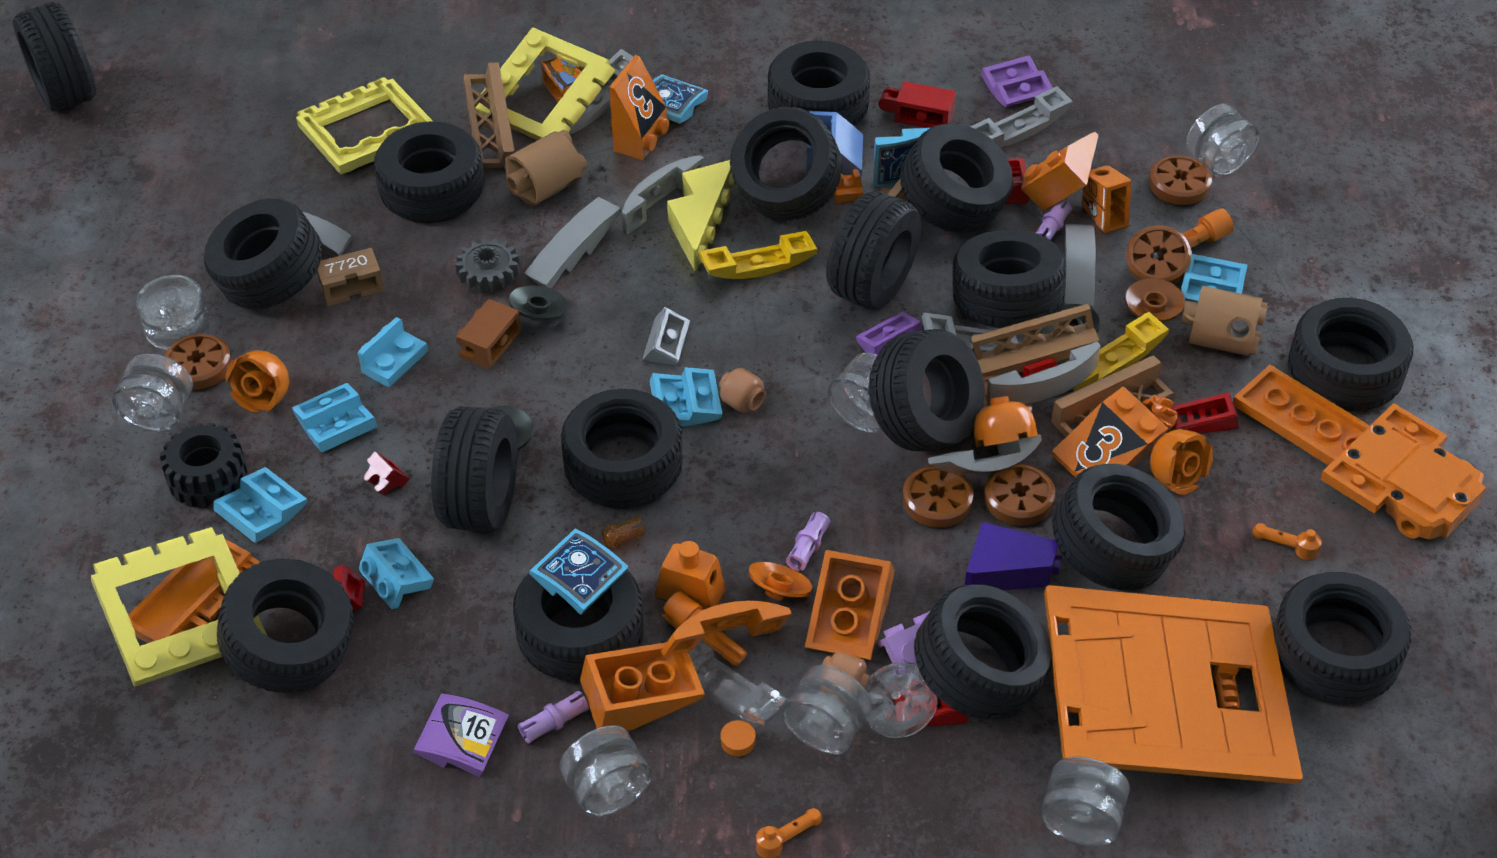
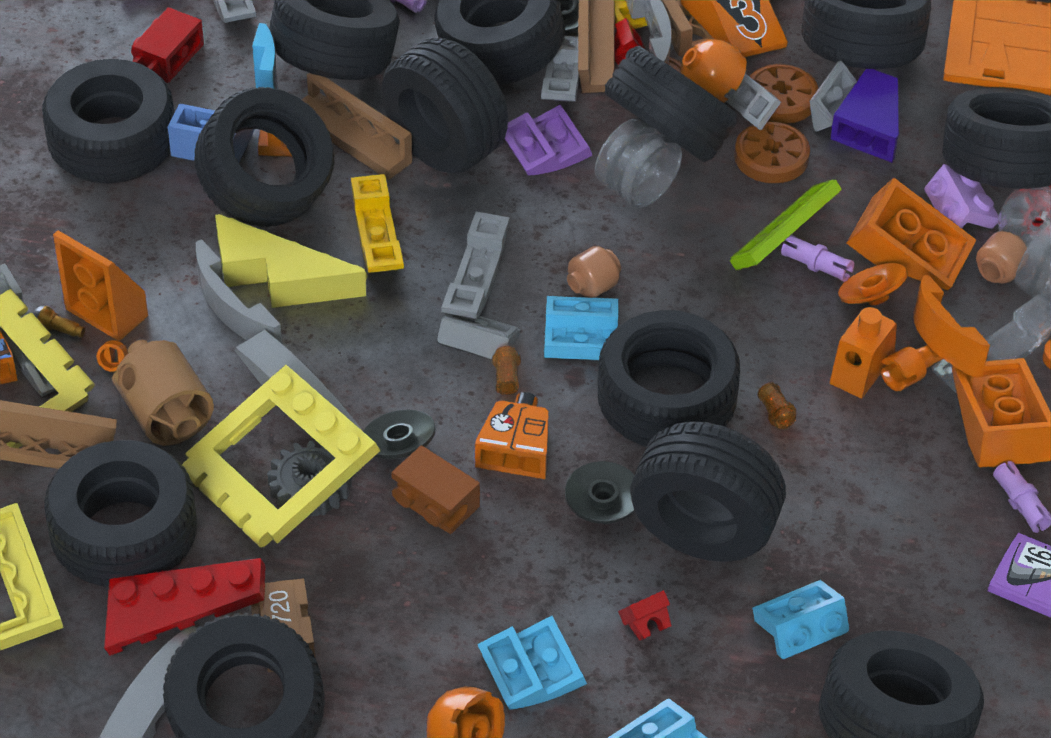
camera: 80 degrees left, 0 degrees up
red tile [333,564,365,611] -> none
medium azure bracket [358,317,428,387] -> none
black tyre [513,570,643,682] -> none
slope [529,529,629,615] -> none
slope [653,75,708,123] -> none
none -> orange hinge [96,340,128,372]
none -> red wing [104,558,266,656]
none -> light yellow hinge [182,365,380,547]
none -> light grey slope [441,212,510,319]
none -> orange torso [475,392,549,479]
none -> clear orange pin [492,346,521,395]
none -> lime tile [730,179,842,270]
none -> light grey slope [809,60,857,131]

